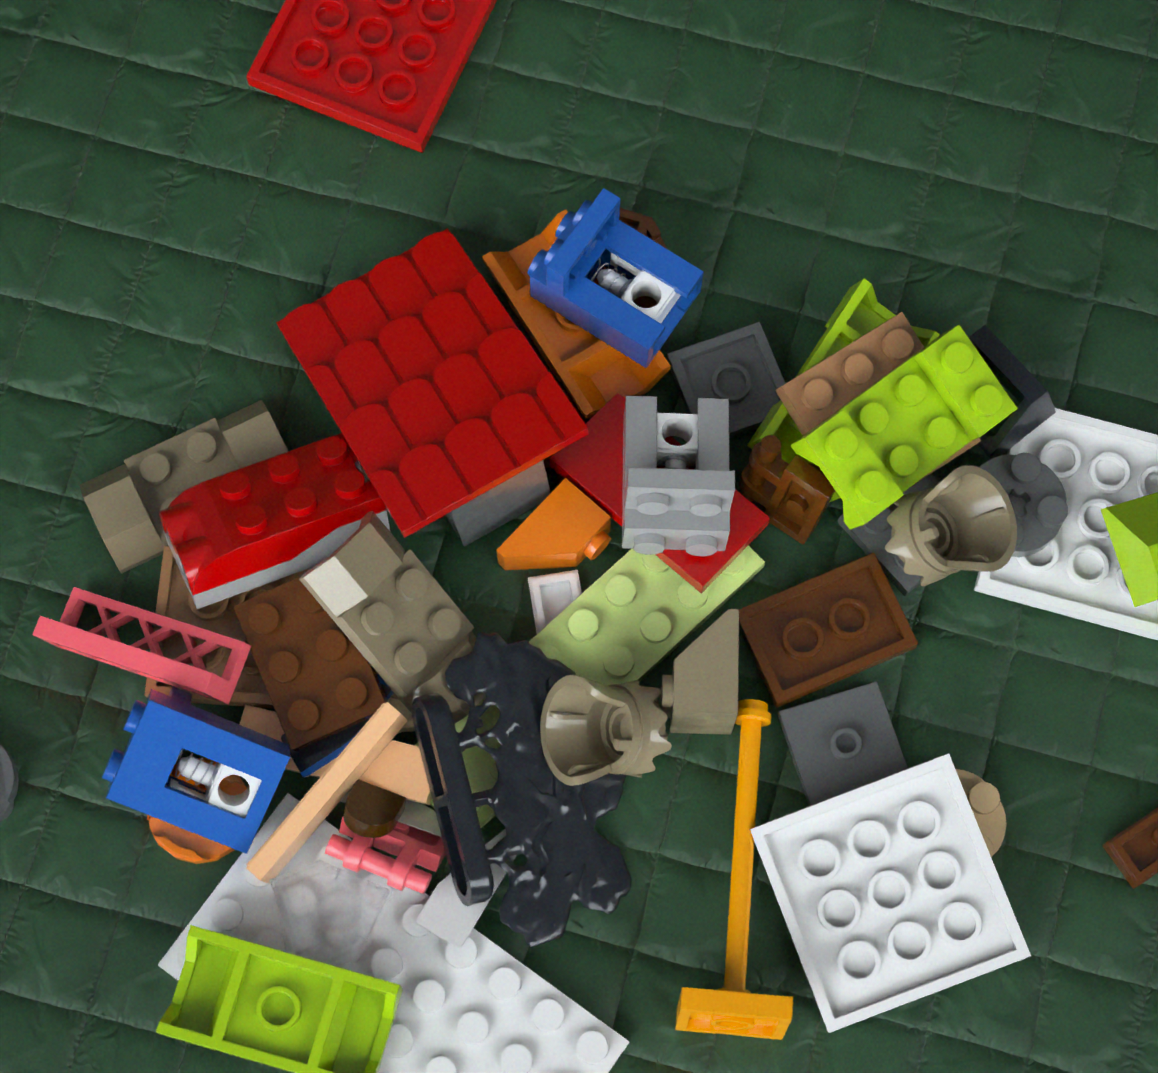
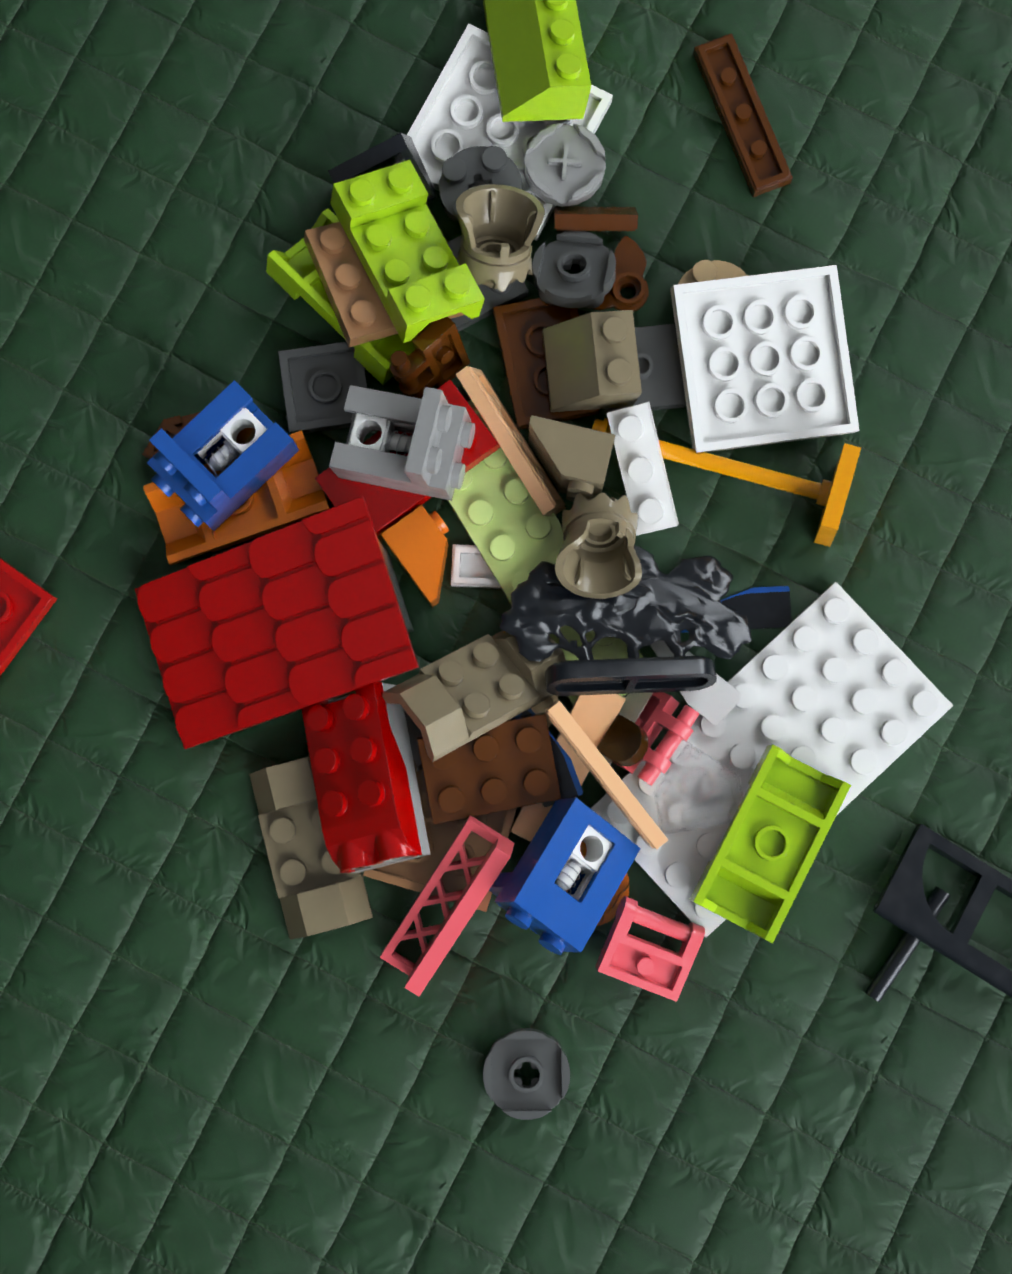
camera: 75 degrees left, 10 degrees up
none -> light nougat tile [456,366,565,516]
none -> light grey tile [524,123,606,207]
none -> dark grey plate [532,231,616,309]
none -> dark tan slope [542,310,642,412]
none -> reddish brown tile [554,206,638,231]
none -> reddish brown plate [593,236,649,312]
none -> coral plate [595,896,705,1002]
none -> white plate [606,402,679,536]
none -> black sticker [680,586,792,633]

